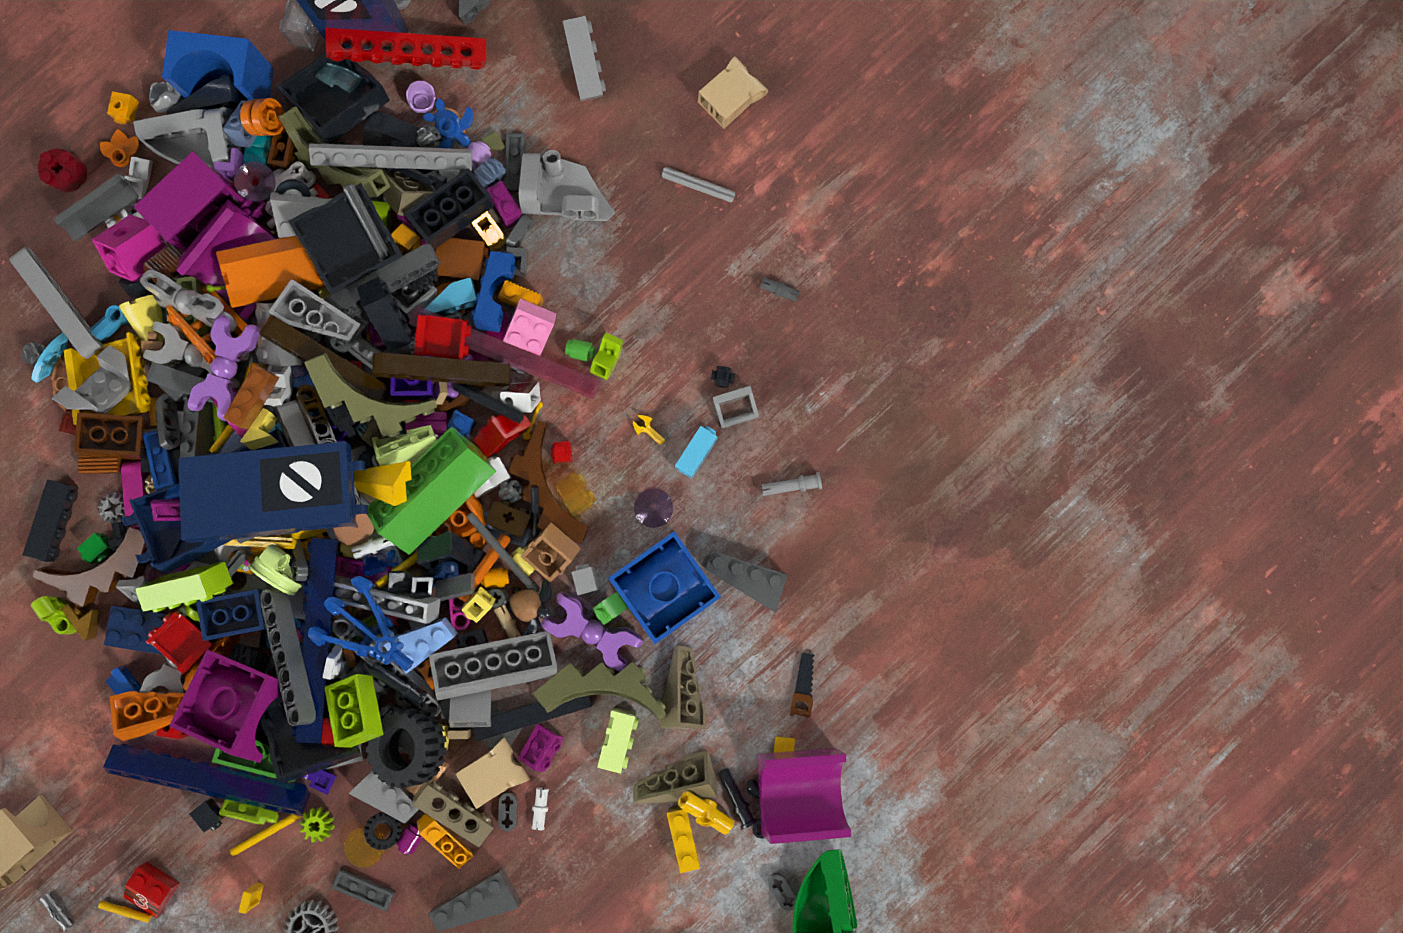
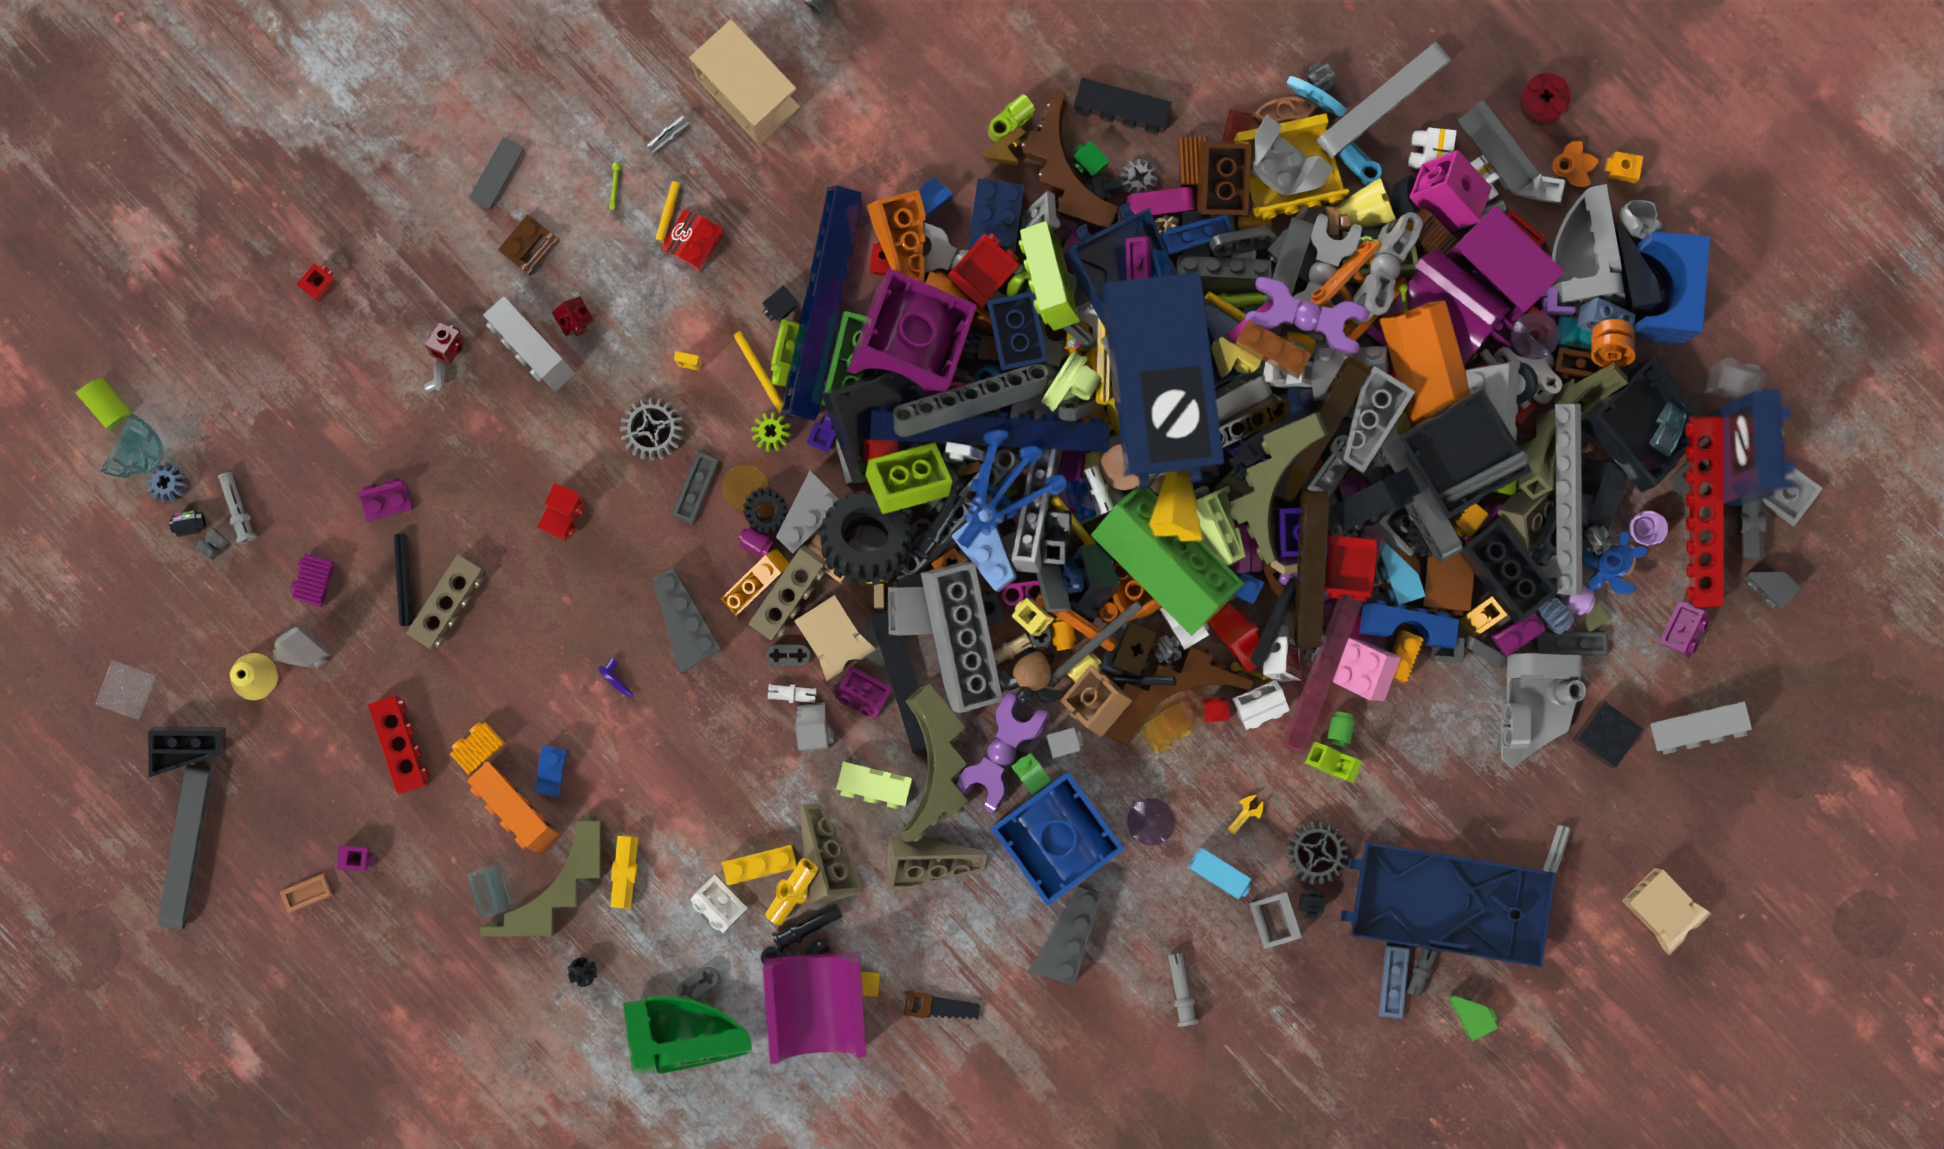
camera: 85 degrees right, 0 degrees up
none -> white bracket [690,875,748,933]
none -> light grey wedge [796,702,834,751]
none -> white brick [1233,680,1290,730]
none -> dark grey gear [1284,820,1349,884]
none -> dark blue piece [1340,841,1556,968]
none -> sand blue tile [1378,945,1410,1019]
none -> white hips [1408,128,1457,169]
none -> bright green slope [1447,995,1498,1041]
none -> black brick [1572,701,1643,768]
none -> magenta bracket [1659,601,1710,658]
none -> dark grey panel [1667,461,1689,497]
none -> dark grey piece [1737,499,1766,559]

